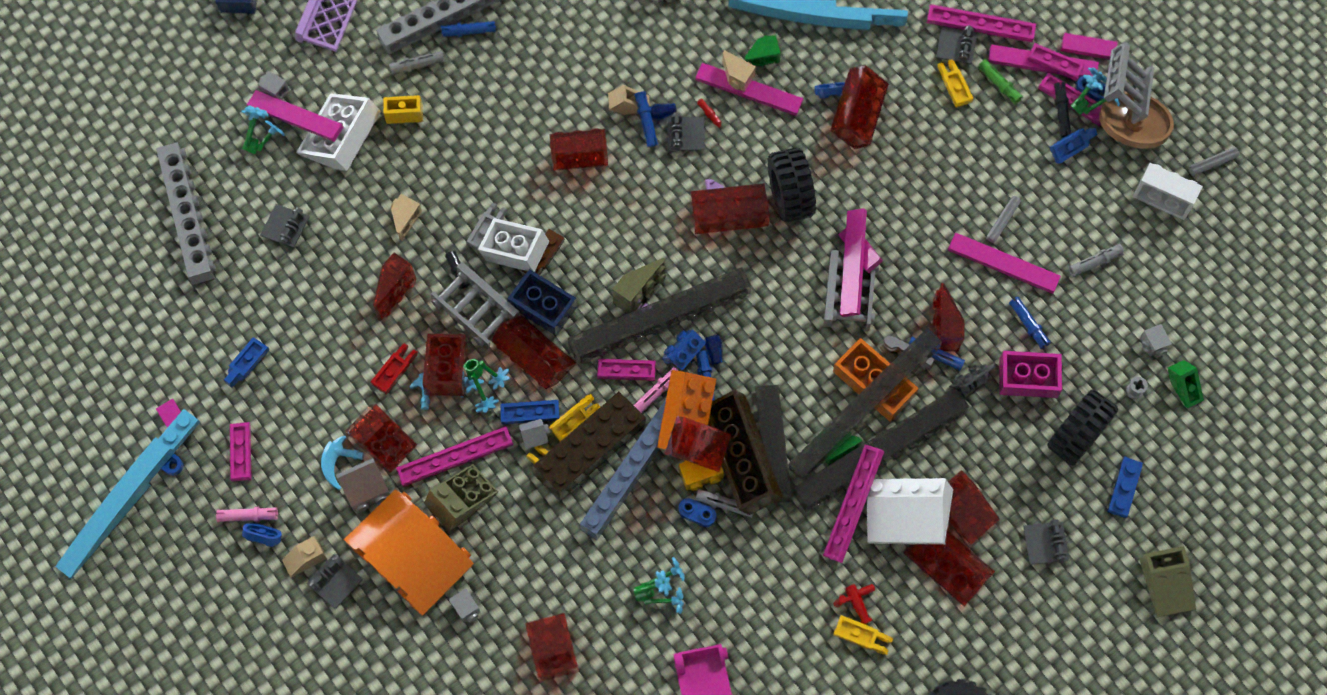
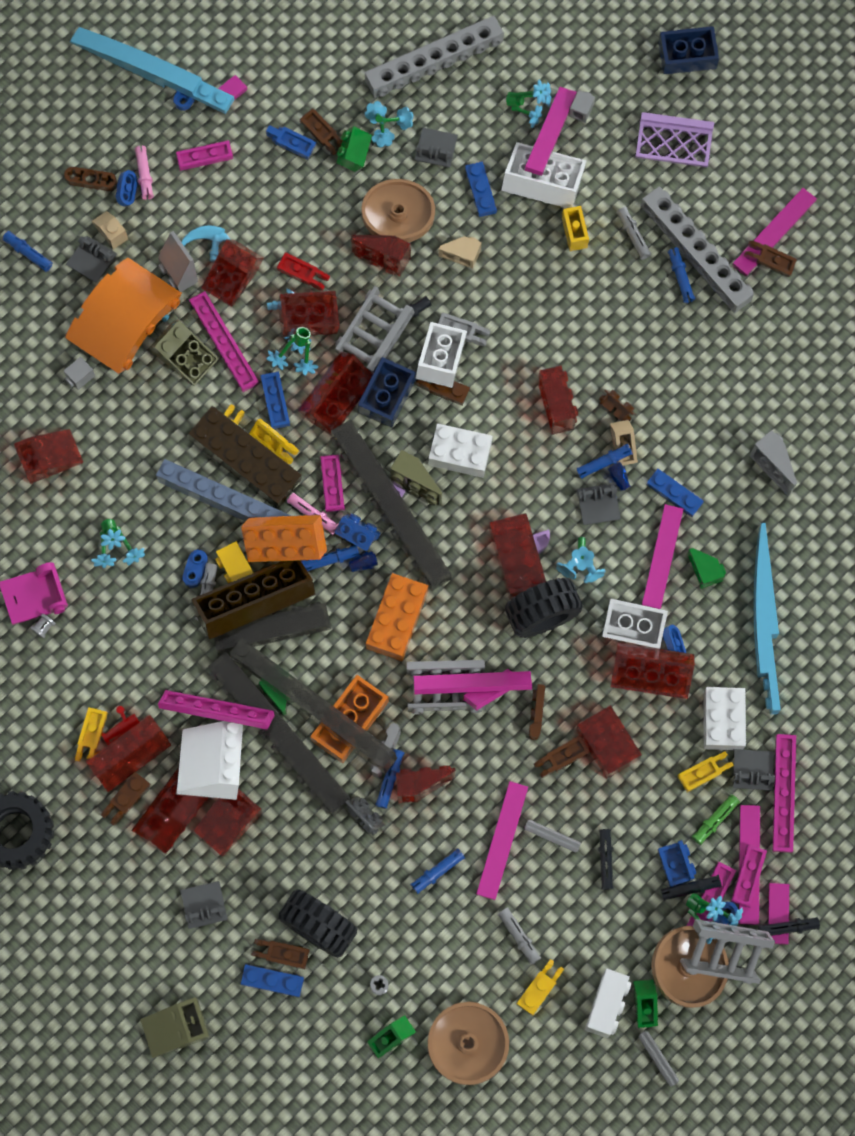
camera: 80 degrees right, 5 degrees up
light grey brick [519,419,550,449] -> none
clear red slope [665,416,731,472] -> none
red piece [697,98,721,128] -> none
tan slope [722,50,756,92] -> none
dark pink brick [999,351,1062,398] -> none
blue hinge [1049,128,1098,164] -> none
light grey brick [1139,324,1172,357] -> none
none -> blue pin [2,231,53,272]
none -> light grey bush [30,613,56,639]
none -> reddish brown beam [64,167,118,191]
none -> clear red slope [85,714,172,792]
none -> reddish brown hinge [101,772,151,826]
none -> reddish brown hinge [251,939,310,970]
none -> reddish brown hinge [299,108,342,155]
none -> green brick [337,126,372,172]
none -> medium nougat dish [362,179,435,243]
none -> medium azure plant [365,101,414,148]
none -> orange brick [366,573,428,662]
none -> white brick [428,423,493,478]
none -> medium nougat dish [428,1002,509,1085]
none -> blue plate [465,161,497,217]
none -> yellow hinge [517,959,564,1016]
none -> reddish brown hinge [529,684,545,740]
none -> reddish brown hinge [534,736,590,778]
none -> medium azure plant [556,537,606,583]
none -> clear red brick [576,705,642,779]
none -> black pin [598,829,614,890]
none -> reddish brown hinge [599,389,637,422]
none -> white brick [602,599,668,649]
none -> green slope [633,979,658,1028]
none -> blue plate [646,469,704,517]
none -> blue bracket [658,840,696,887]
none -> white brick [703,687,746,750]
none -> black pin [758,917,820,936]

